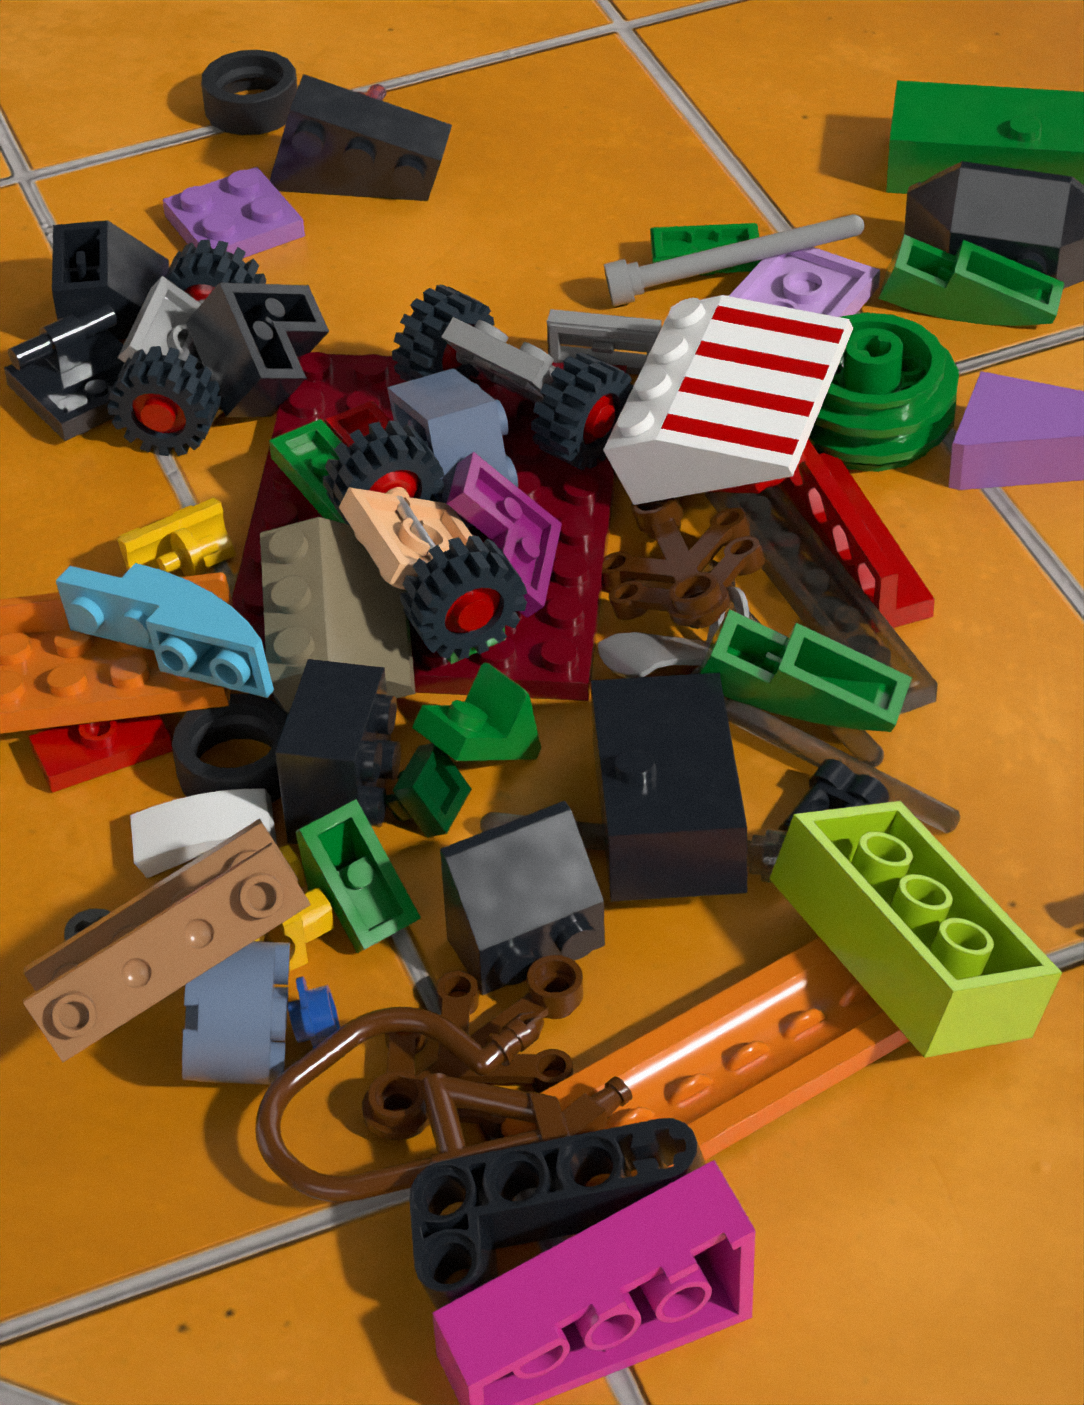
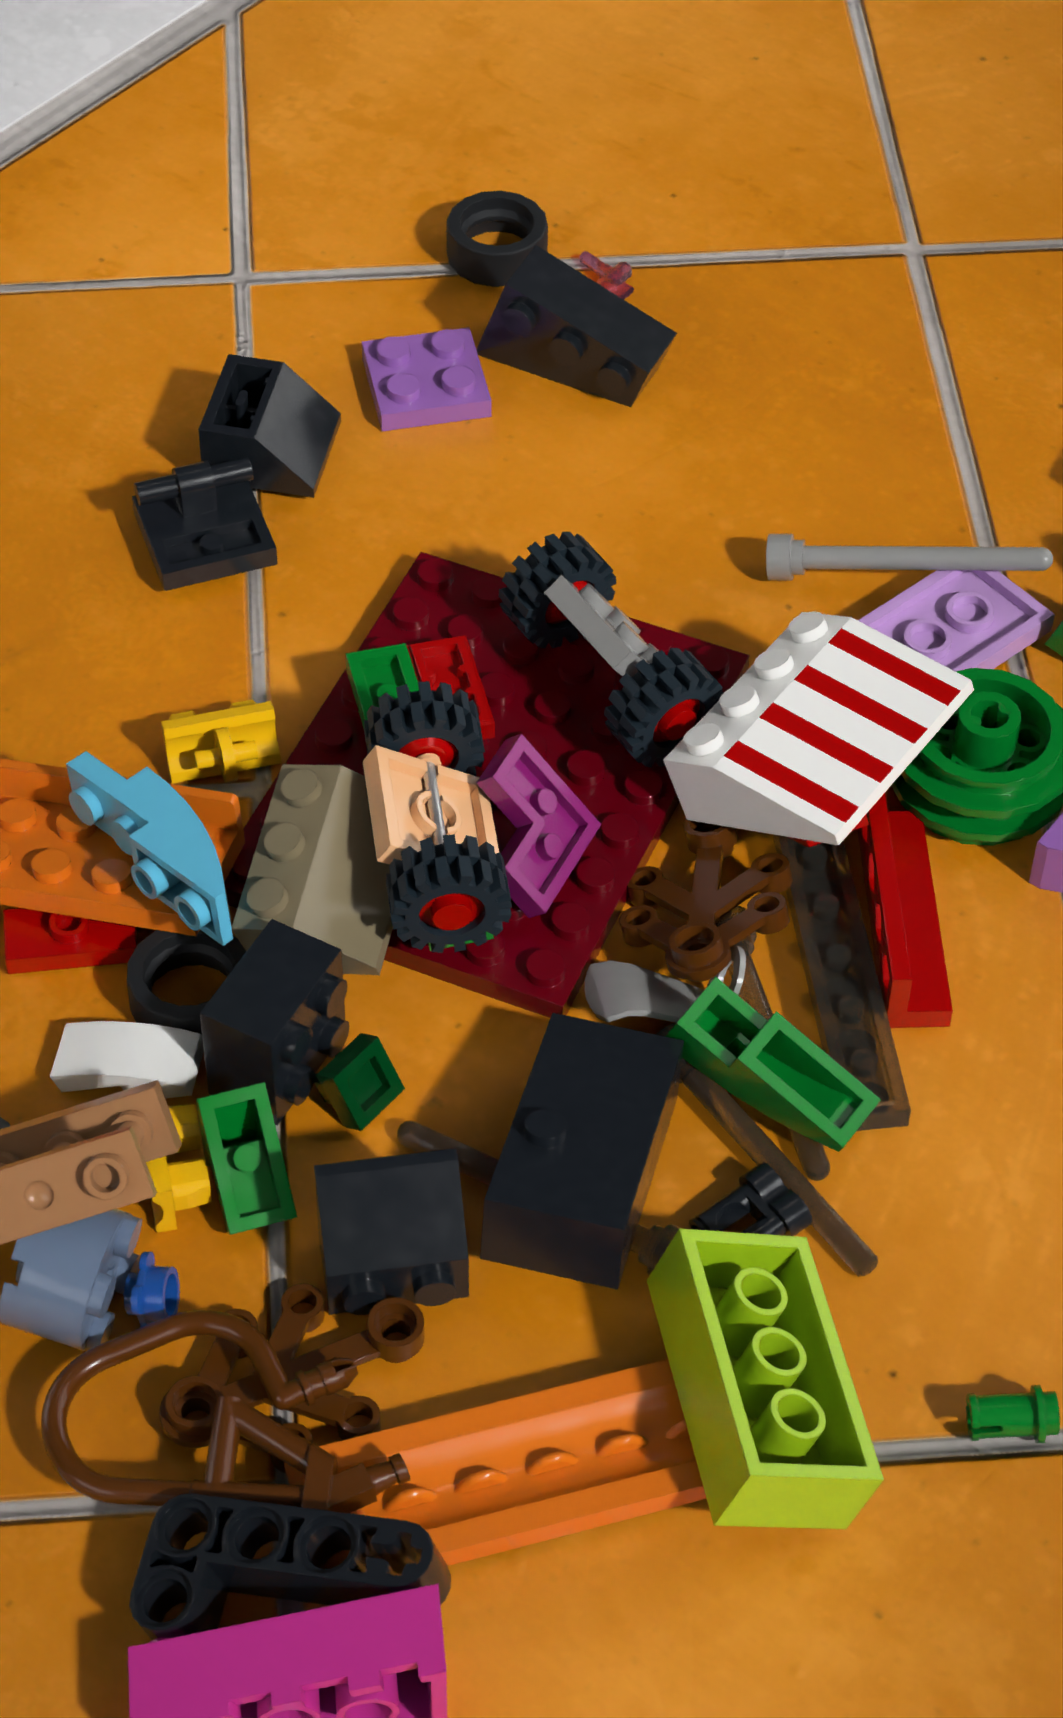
camera: 15 degrees right, 5 degrees up
black plate [108,239,266,456] -> none
black brick [186,283,329,417] -> none
sand blue brick [387,368,518,528] -> none
green slope [412,663,541,761] -> none
light grey tile [547,309,662,375] -> none
green plate [650,223,762,276] -> none

